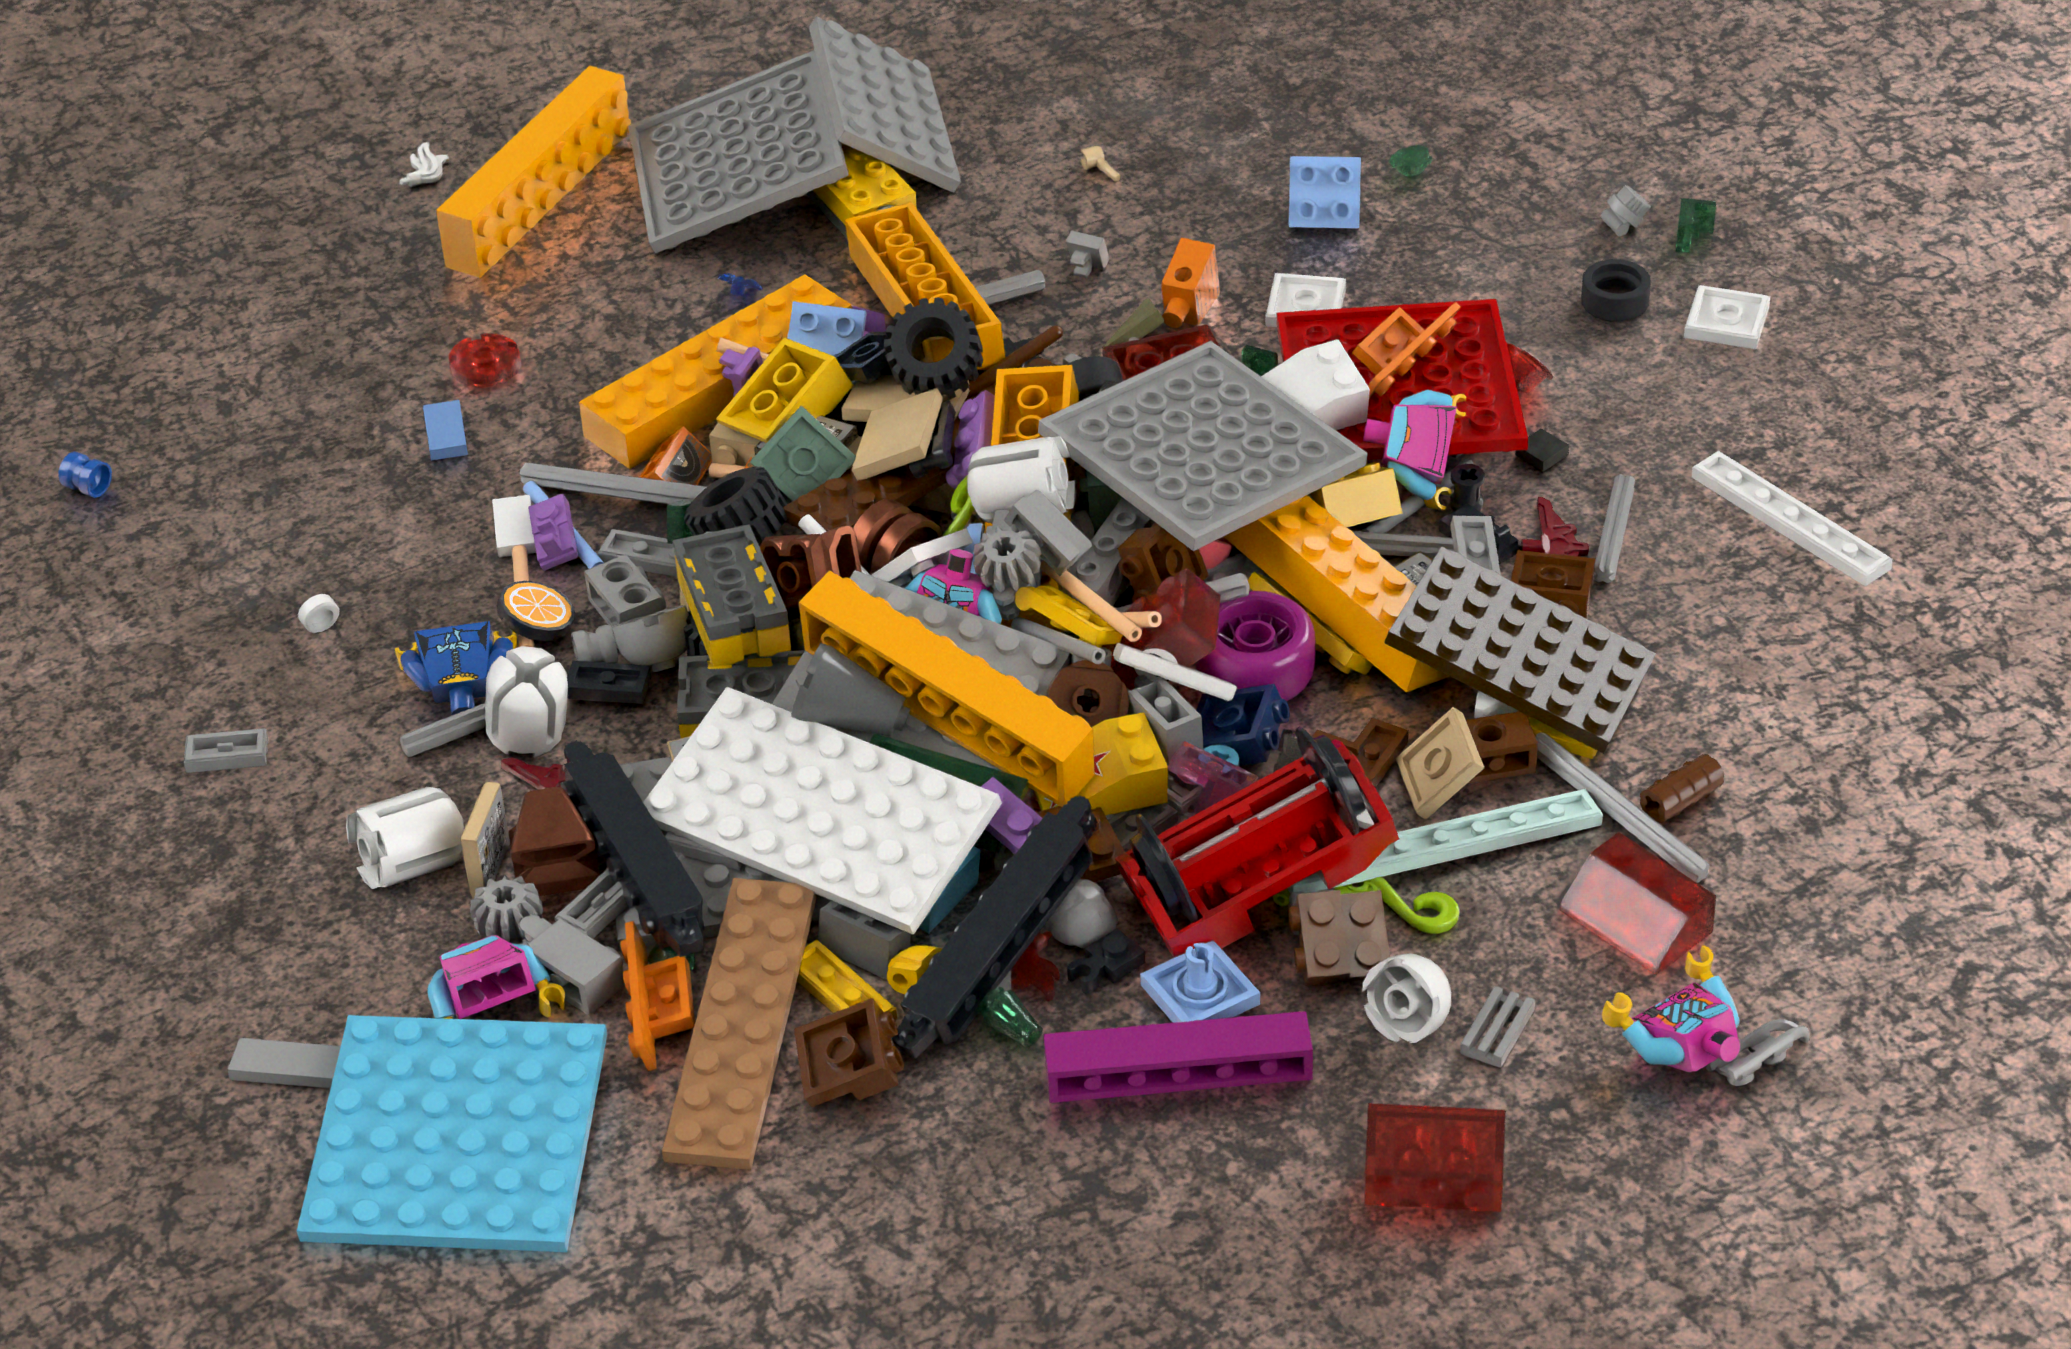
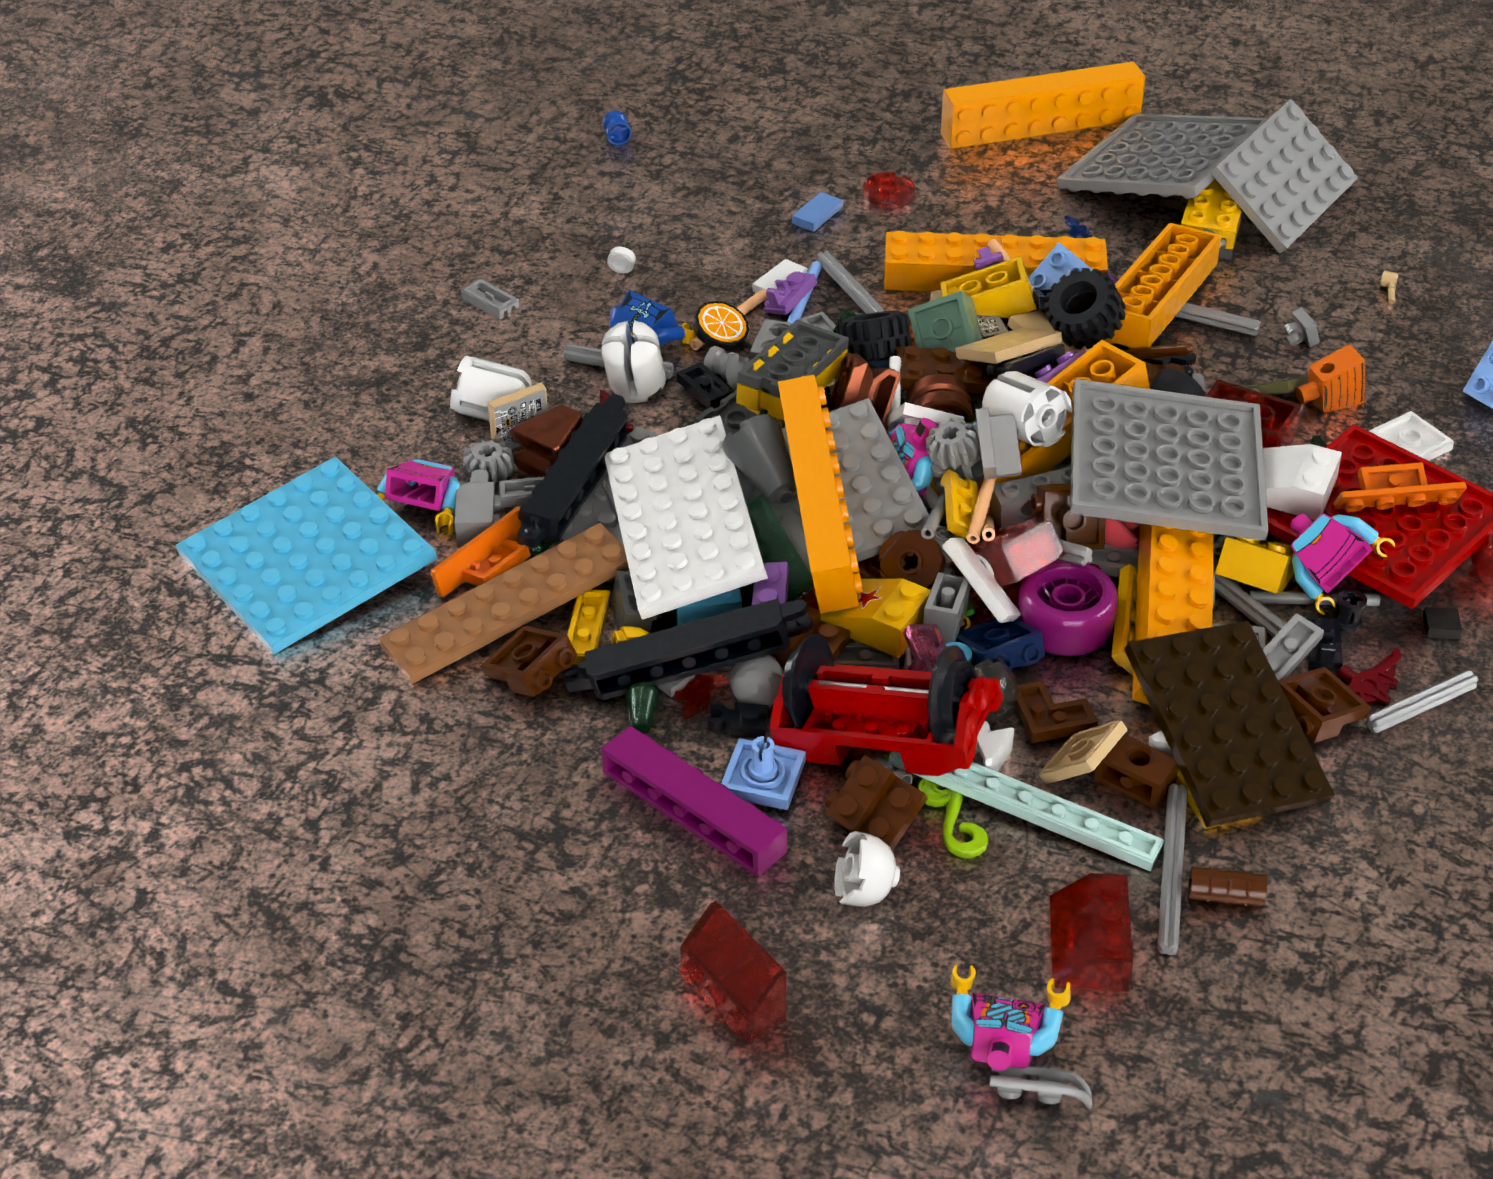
camera: 45 degrees right, 0 degrees up
light grey tile [227,1038,341,1088] -> none
white piece [399,142,449,187] -> none
panel [639,426,712,485] -> none
light grey tile [1460,986,1535,1068] -> none

